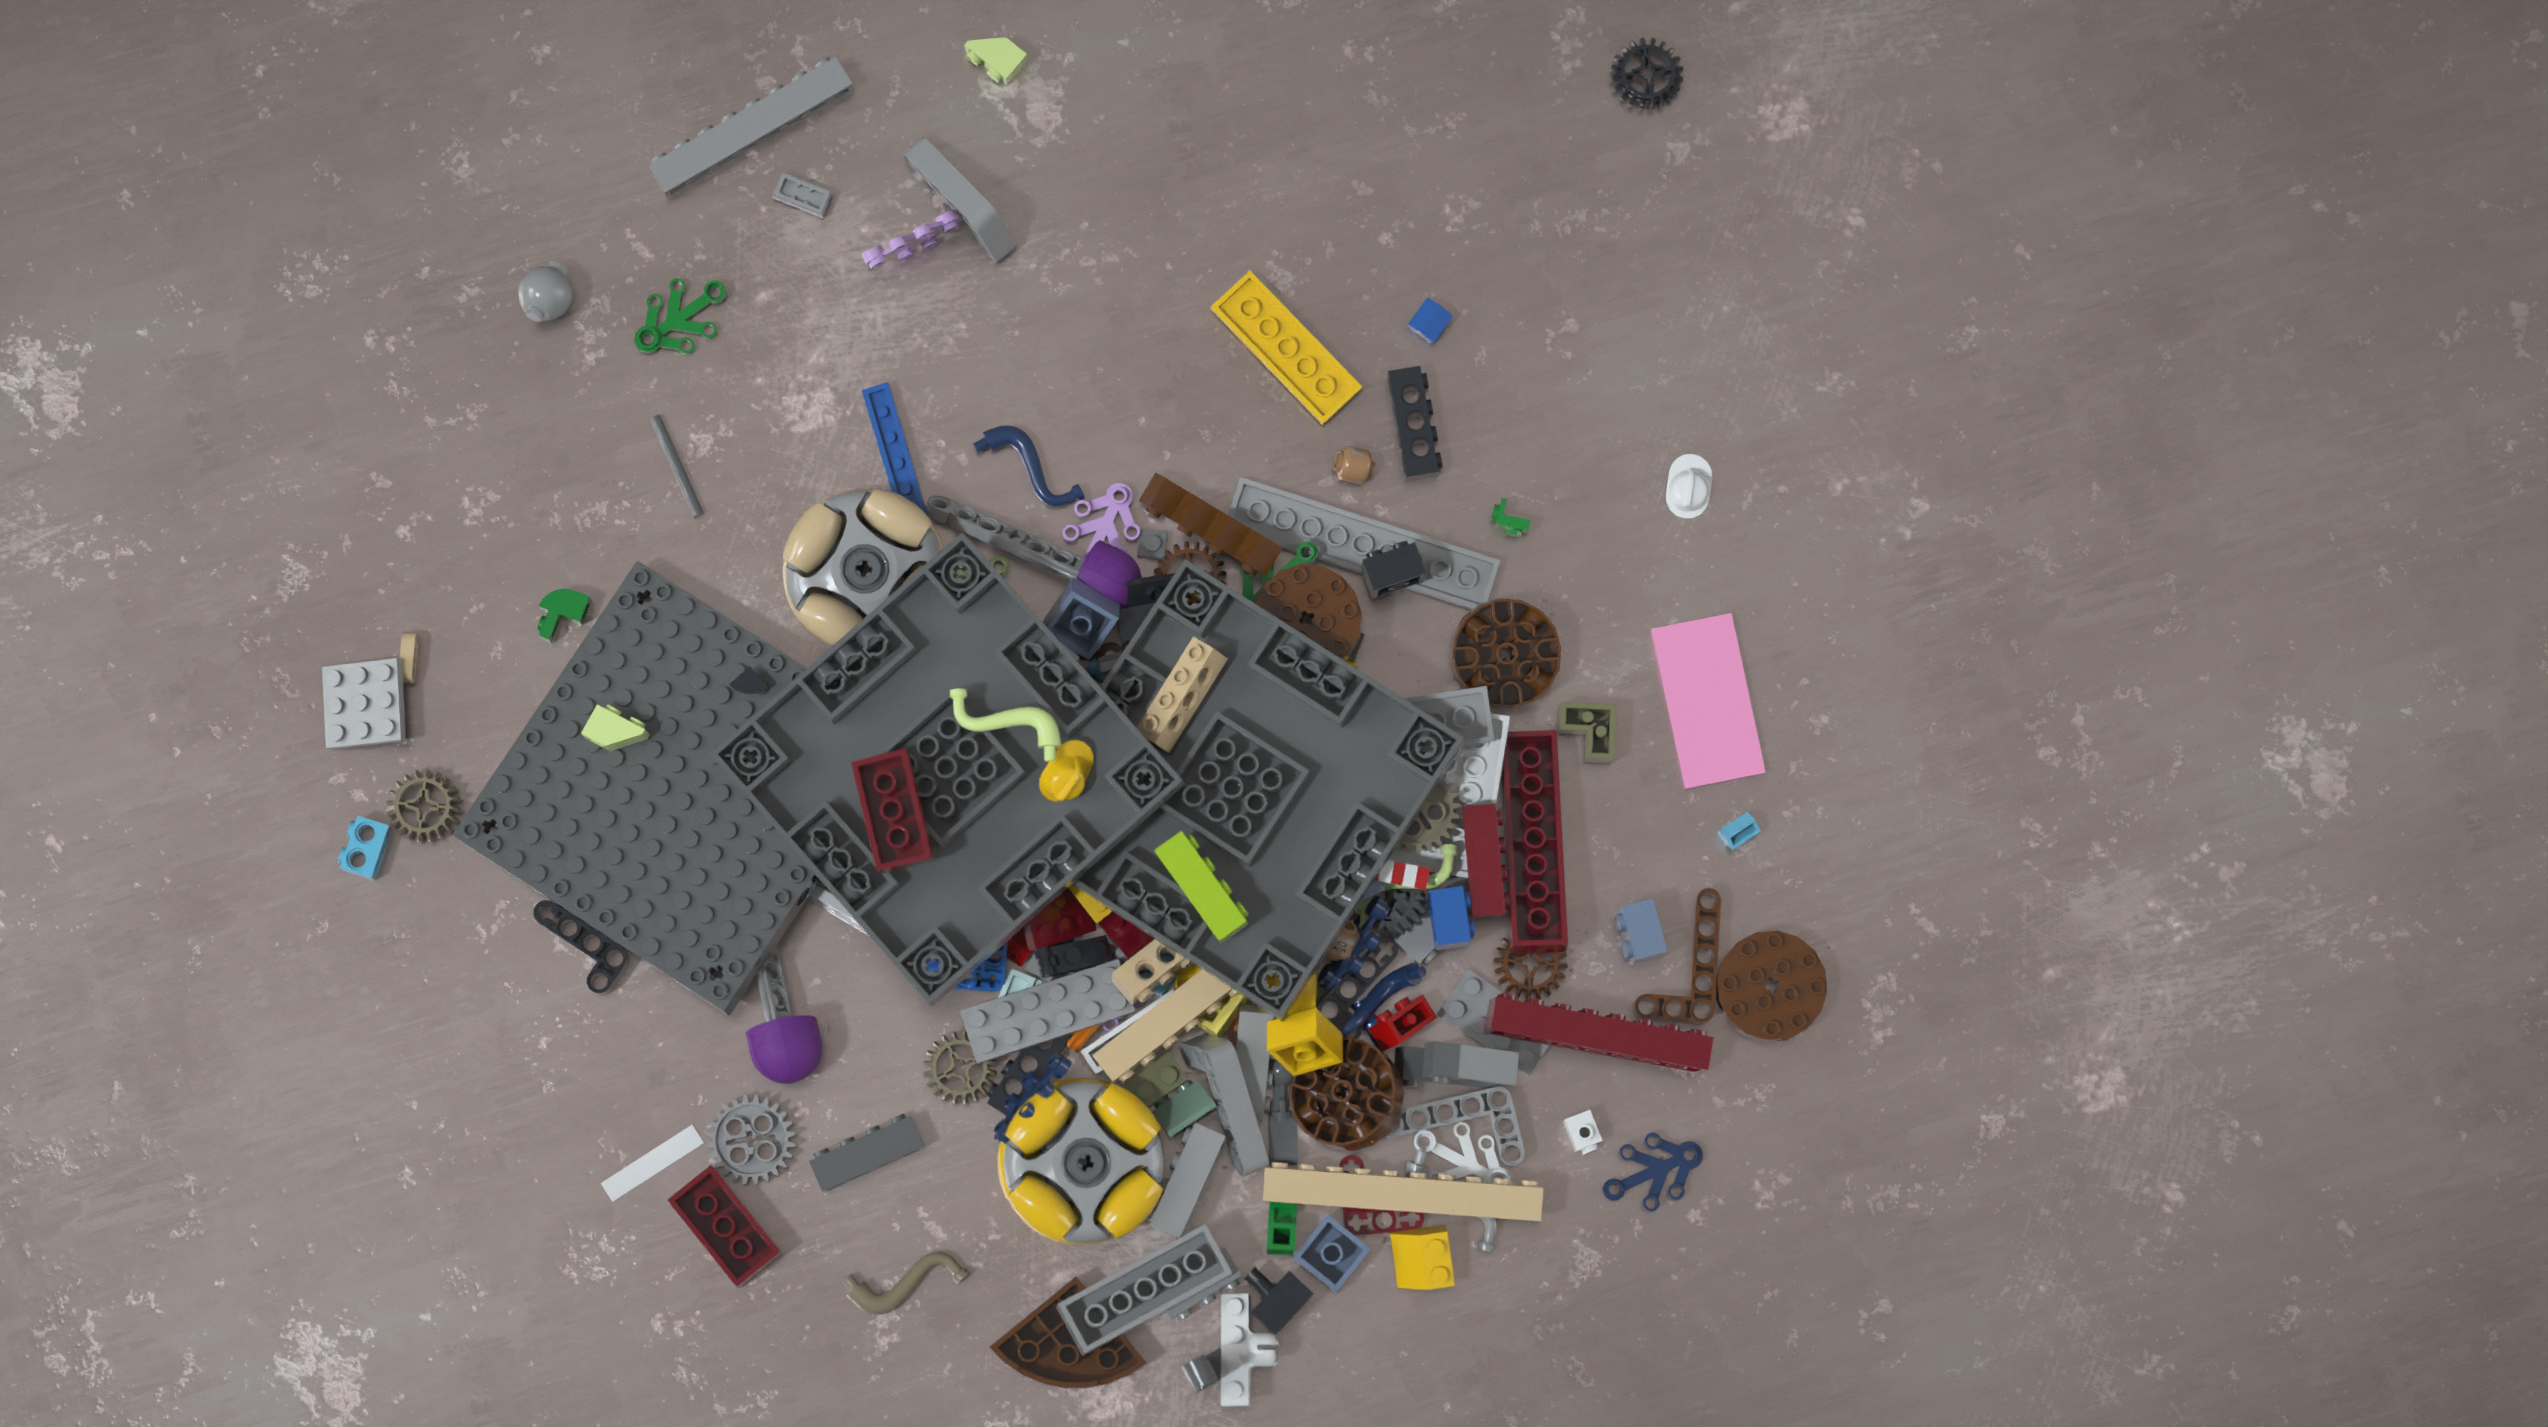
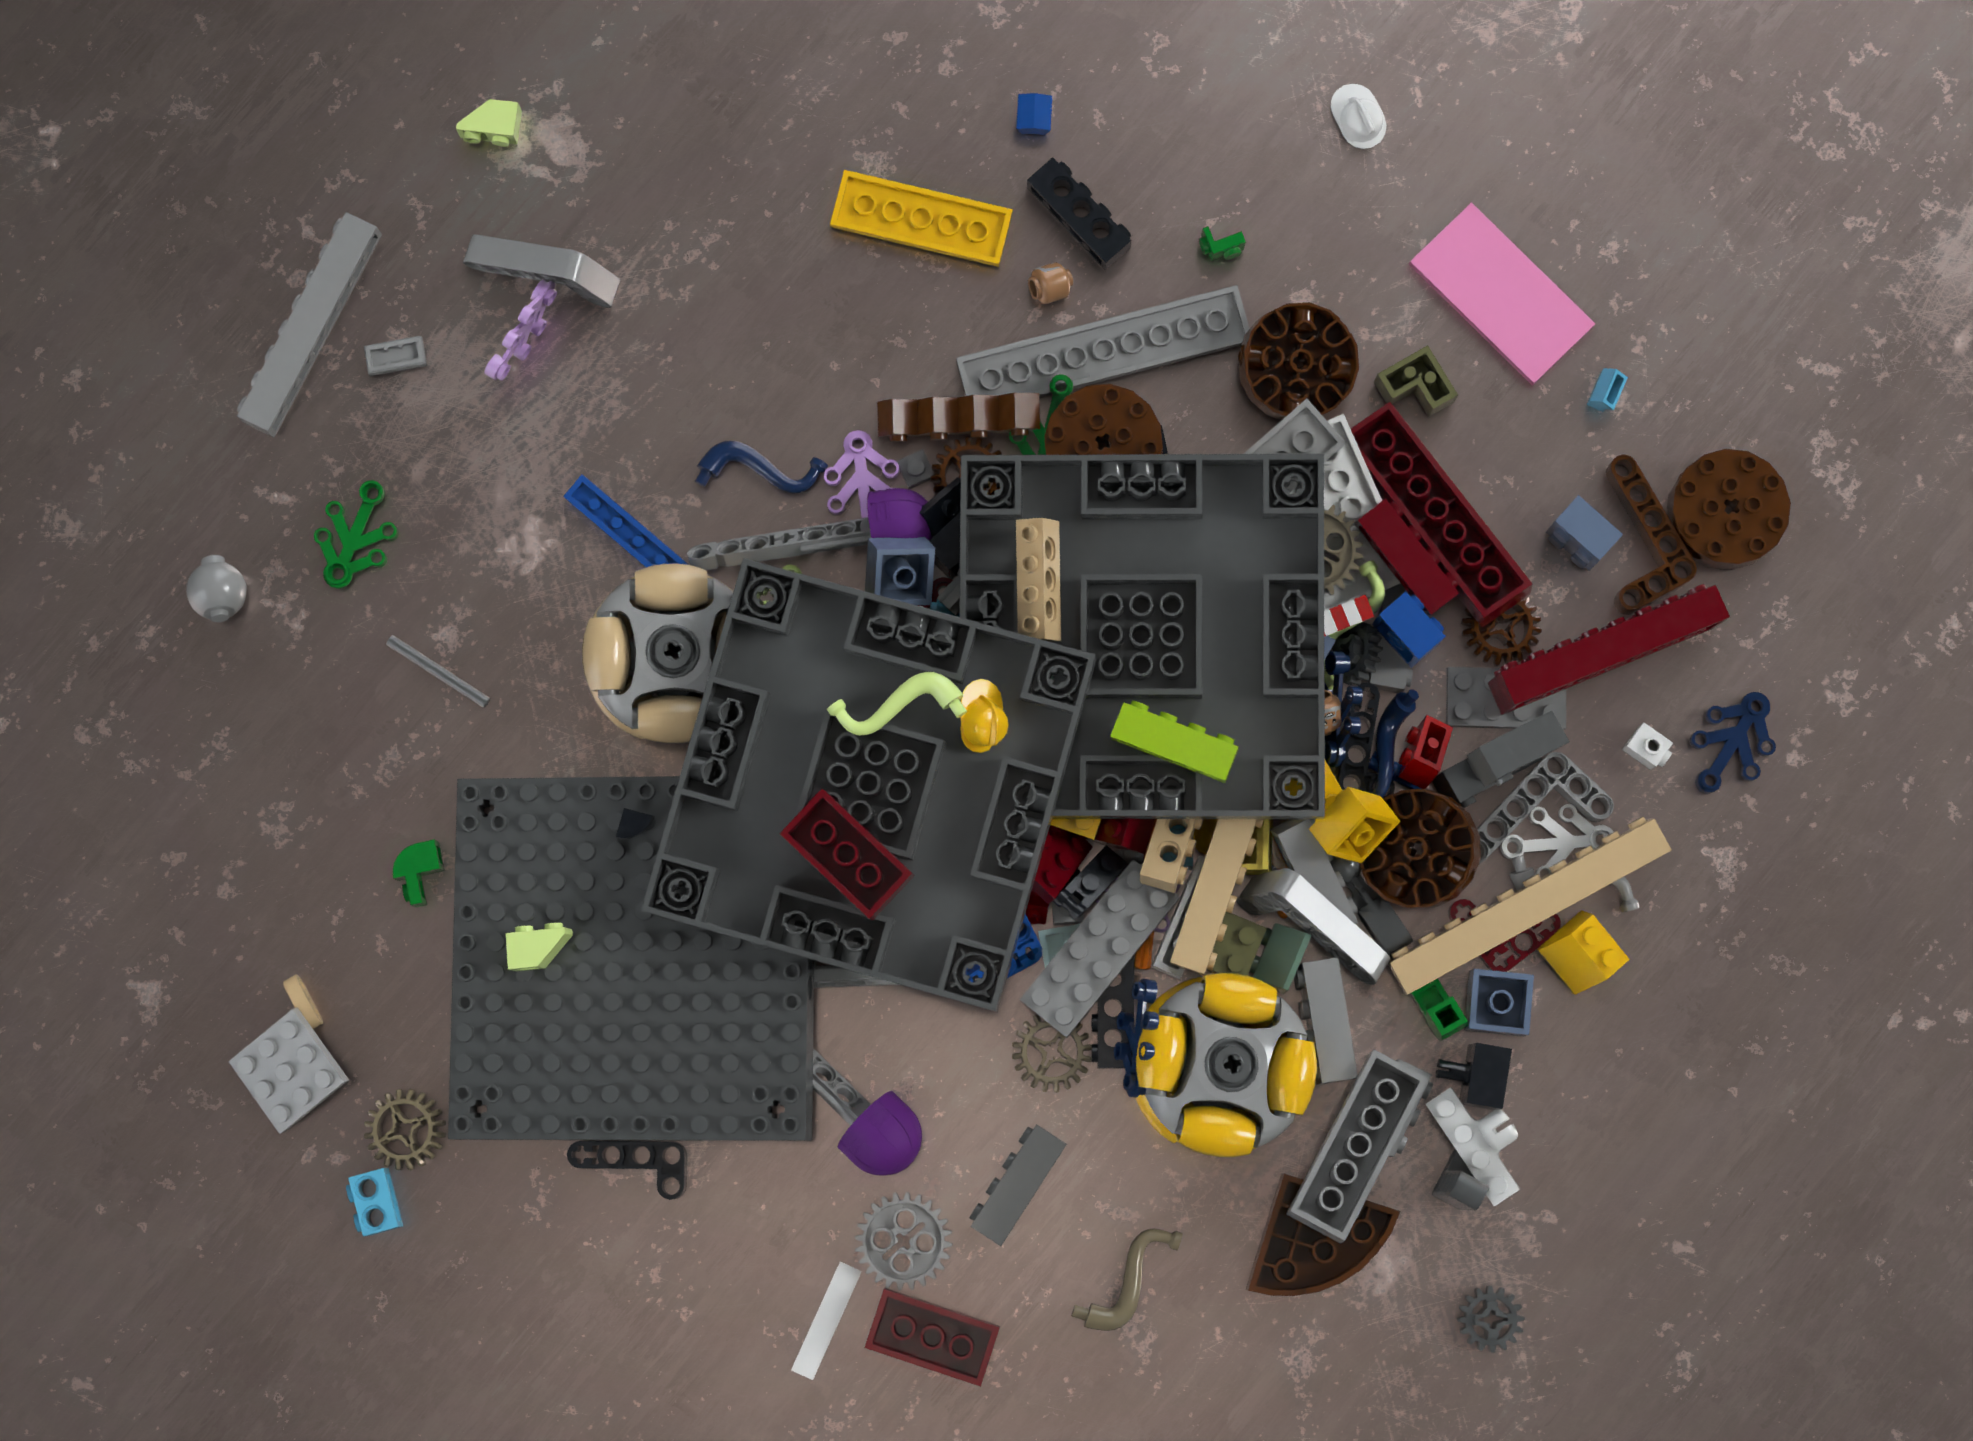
camera: 25 degrees left, 0 degrees up
black brick [1361,541,1426,599] -> none

